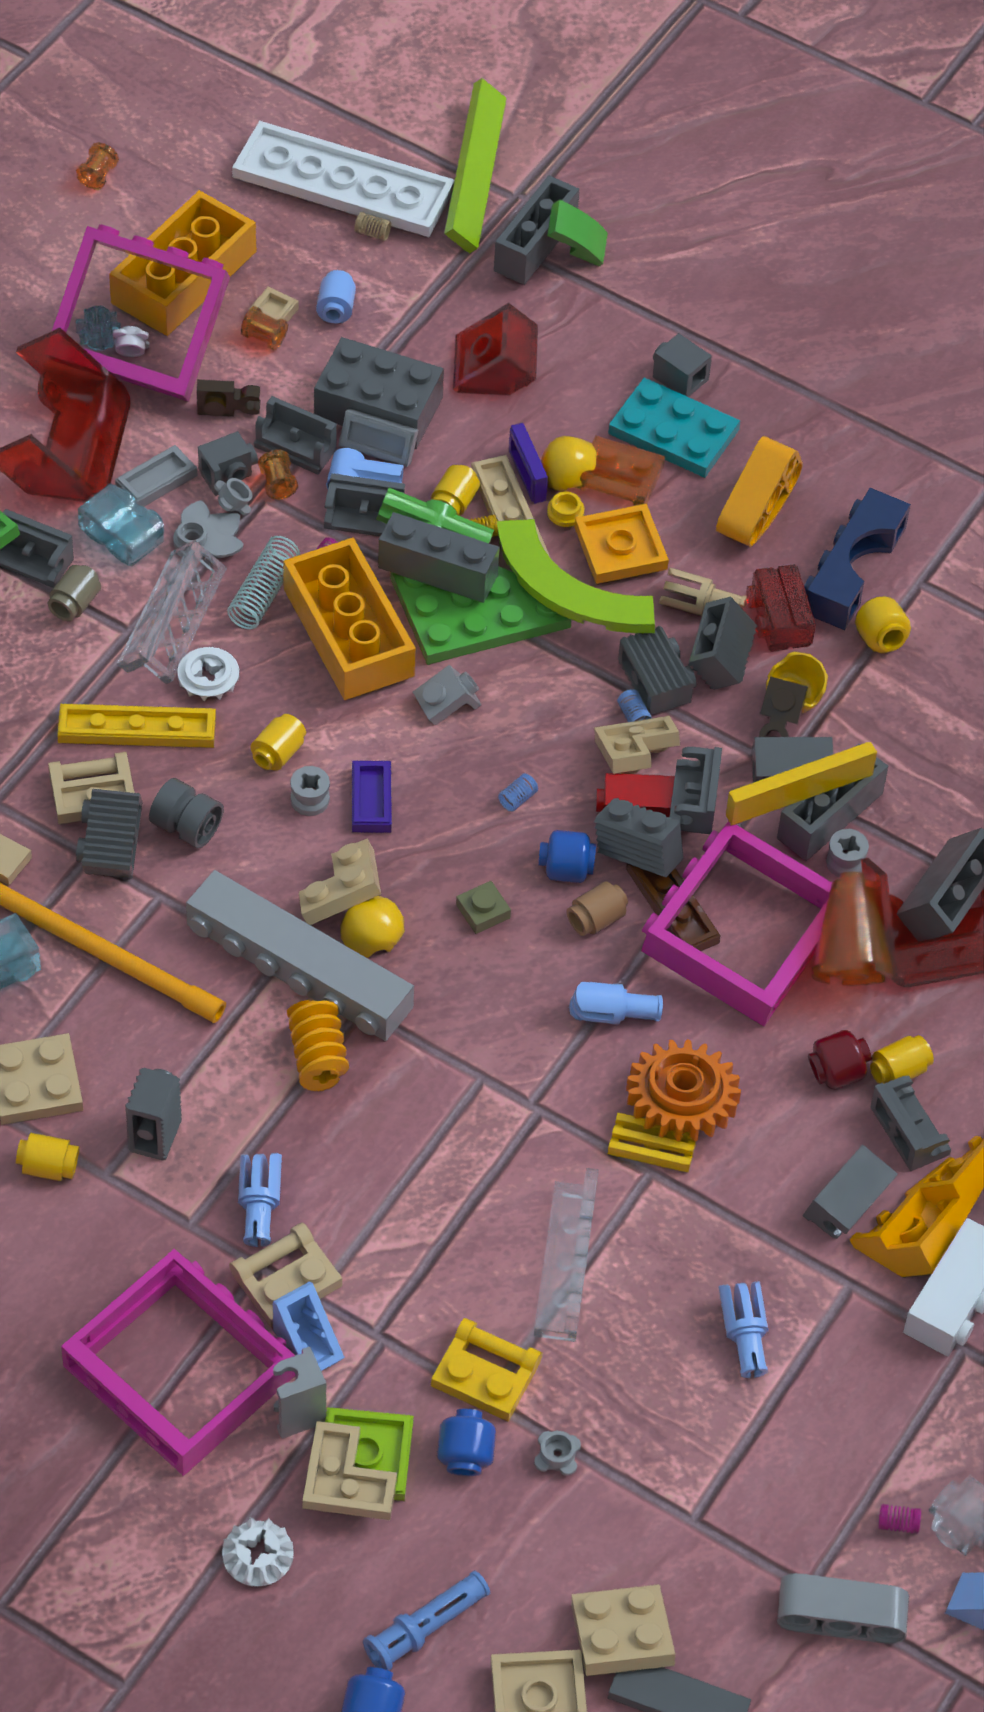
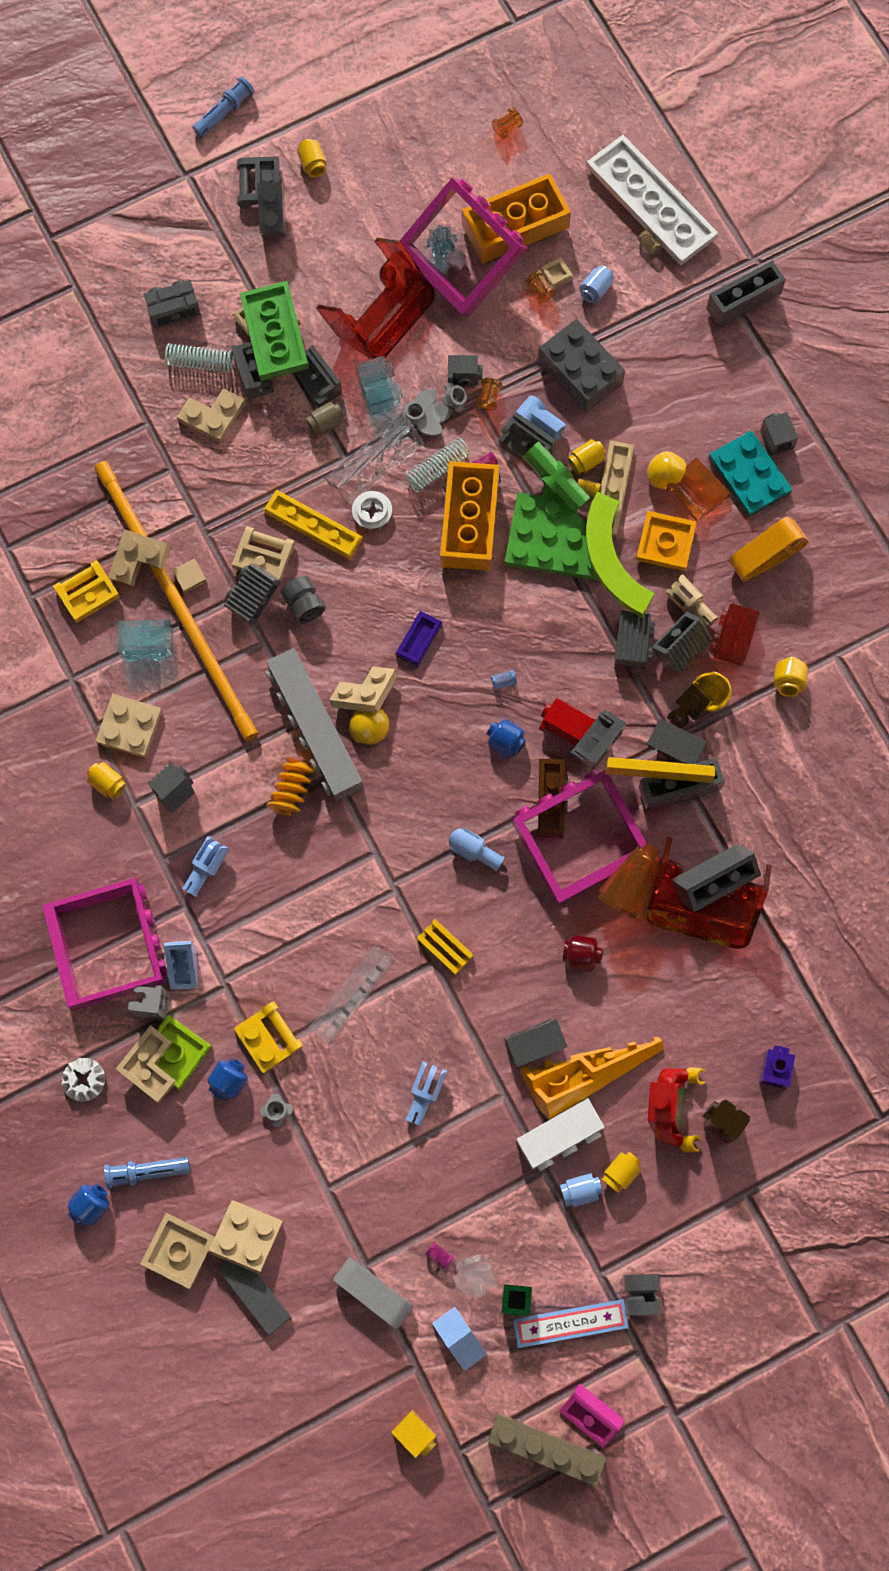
camera: 35 degrees right, 20 degrees up
light grey tile [115,445,198,511] -> none
dark brown plate [196,379,261,417] -> none
tan plate [229,1222,342,1327] -> none
yellow brick [250,714,306,771] -> none
dark grey hinge [254,396,337,475] -> none
light grey wheel [290,766,330,816] -> none
light grey tile [338,408,419,467] -> none
dark grey brick [378,512,499,603] -> none
light grey bracket [413,665,482,725] -> none
lime tile [444,78,507,254] -> none
clear red slope [453,303,538,396] -> none
olive plate [456,881,511,934] -> none
dark purple tile [508,423,548,504] -> none
bright green slope [547,200,608,266] -> none
yellow plate [547,491,585,527] -> none
medium nougat brick [566,881,628,936] -> none
tan plate [594,716,680,774] -> none
dark grey brick [594,798,683,877] -> none
light blue piece [617,689,652,722] -> none
orange gear [626,1039,741,1142] -> none
dark blue arch [802,488,911,631] -> none
light grey wheel [826,829,869,879] -> none
yellow brick [870,1035,934,1084] -> none
dark grey hinge [870,1076,951,1172] -> none

